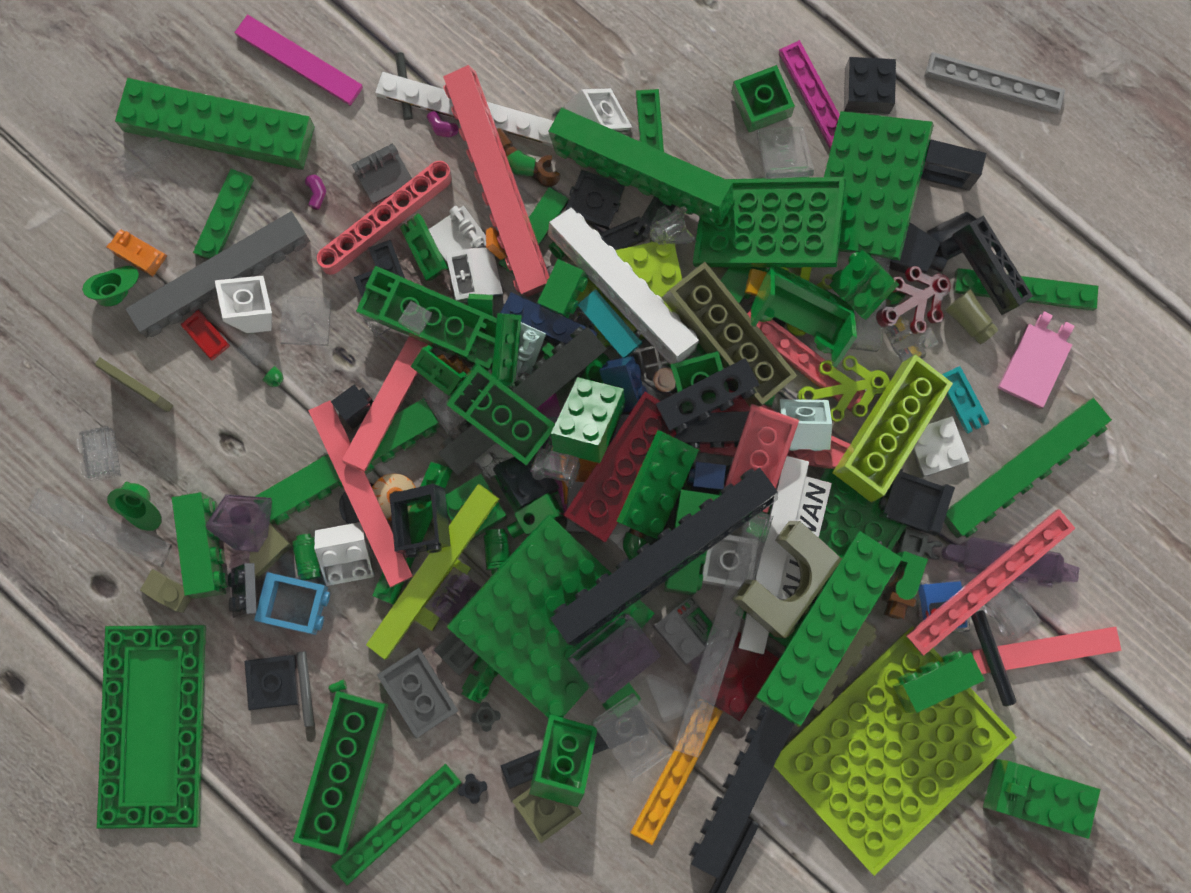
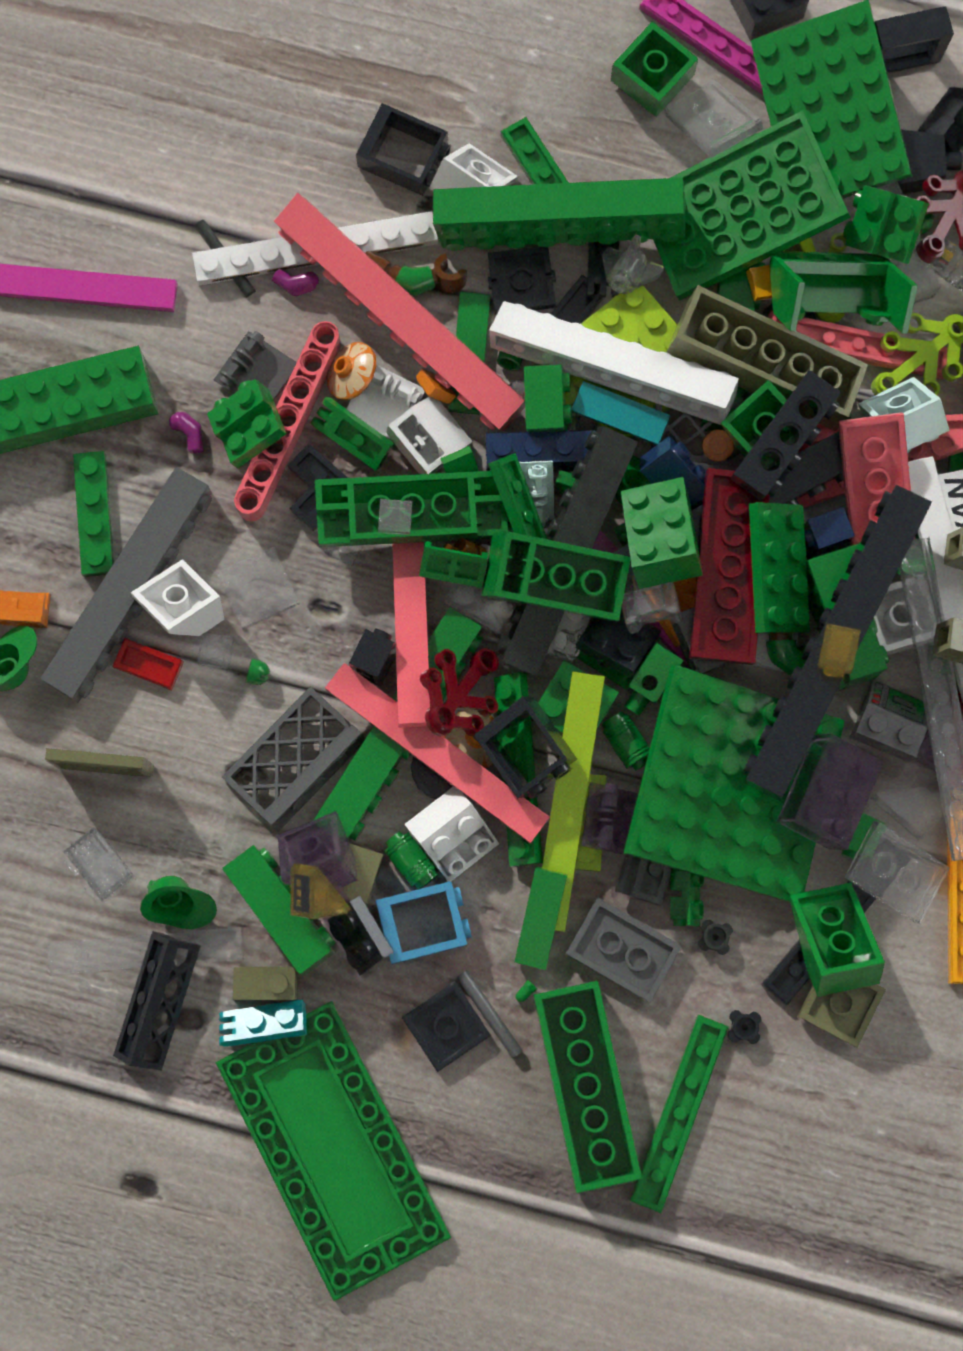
camera: 25 degrees left, 0 degrees up
none -> black fence [113,931,201,1071]
none -> green plate [207,379,287,469]
none -> hinge [219,999,307,1047]
none -> dark grey fence [222,686,366,832]
none -> clear yellow slope [291,863,351,919]
none -> dish [327,342,376,400]
none -> black window [356,103,451,196]
none -> dark red plant [420,648,499,736]
none -> green tile [514,867,568,970]
none -> clear yellow brick [817,624,861,678]

